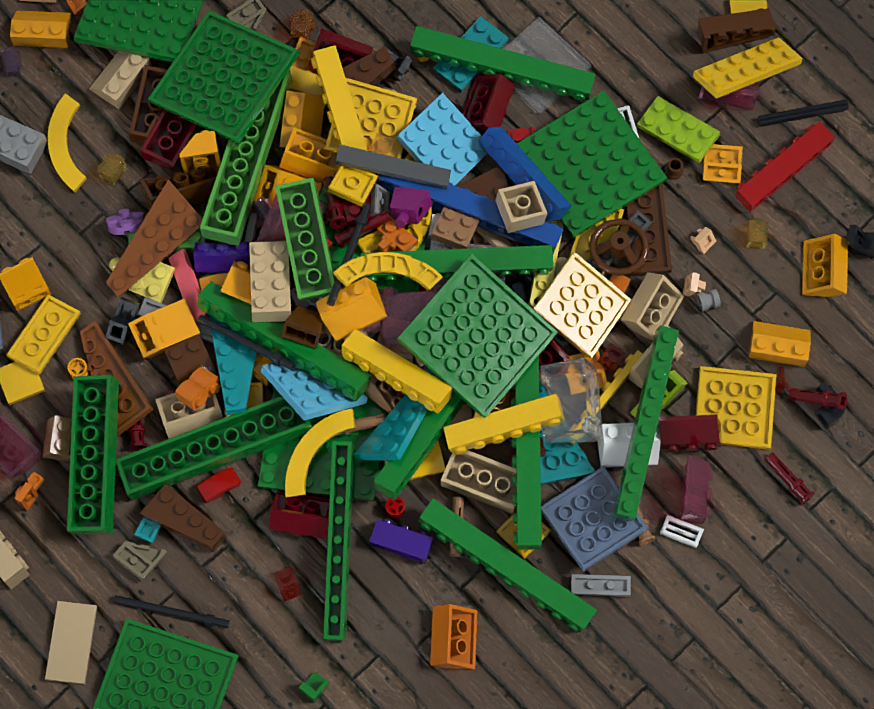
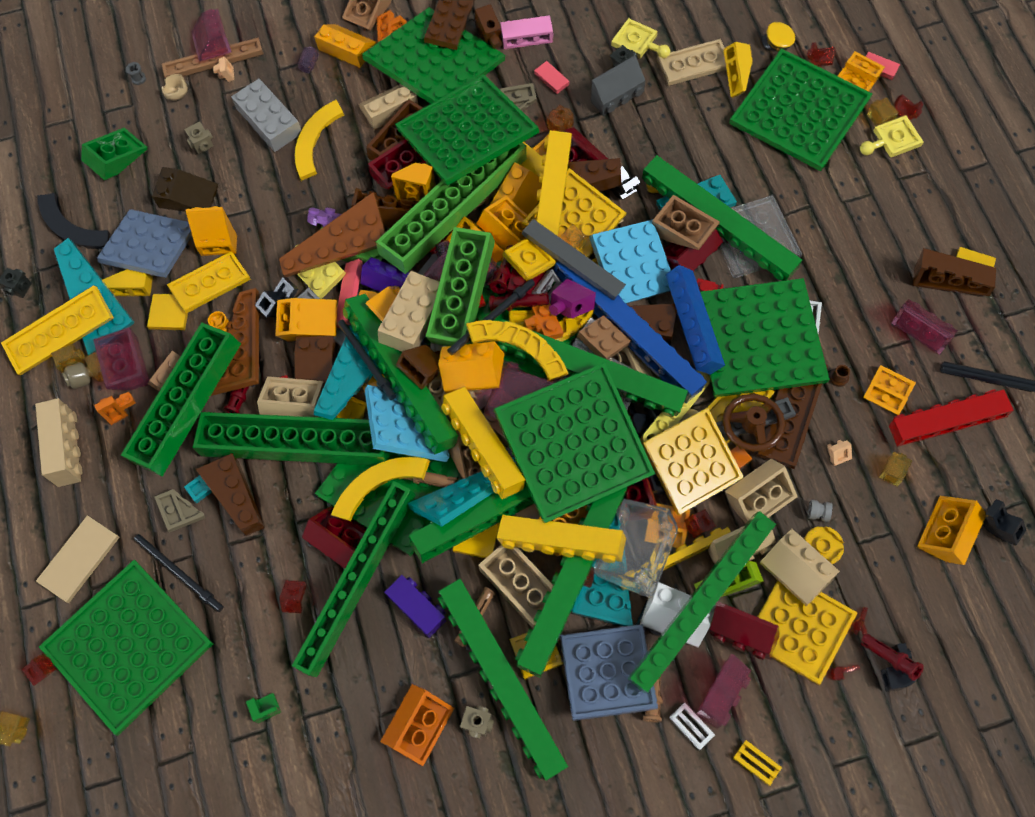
camera: 30 degrees right, 5 degrees down
clear yellow brick [97,152,127,185] -> none
orange brick [175,367,221,410] -> none
red slope [196,467,242,503] -> none
red wheel [385,497,405,519] -> none
tan brick [495,181,547,233] -> none
light grey plate [571,574,631,597] -> none
lime plate [637,96,720,163] -> none
light nougat tile [683,272,706,297] -> none
yellow plate [693,37,803,99] -> none
light orange slope [748,321,811,367] -> none
dark red pin [764,452,815,505] -> none
none -> dark tan brick [460,705,494,739]
none -> medium nougat slope [652,195,720,250]
none -> yellow tile [733,740,782,786]
none -> tan slope [760,529,840,606]
none -> yellow tile [804,526,844,565]
none -> clear red hand [831,664,860,680]

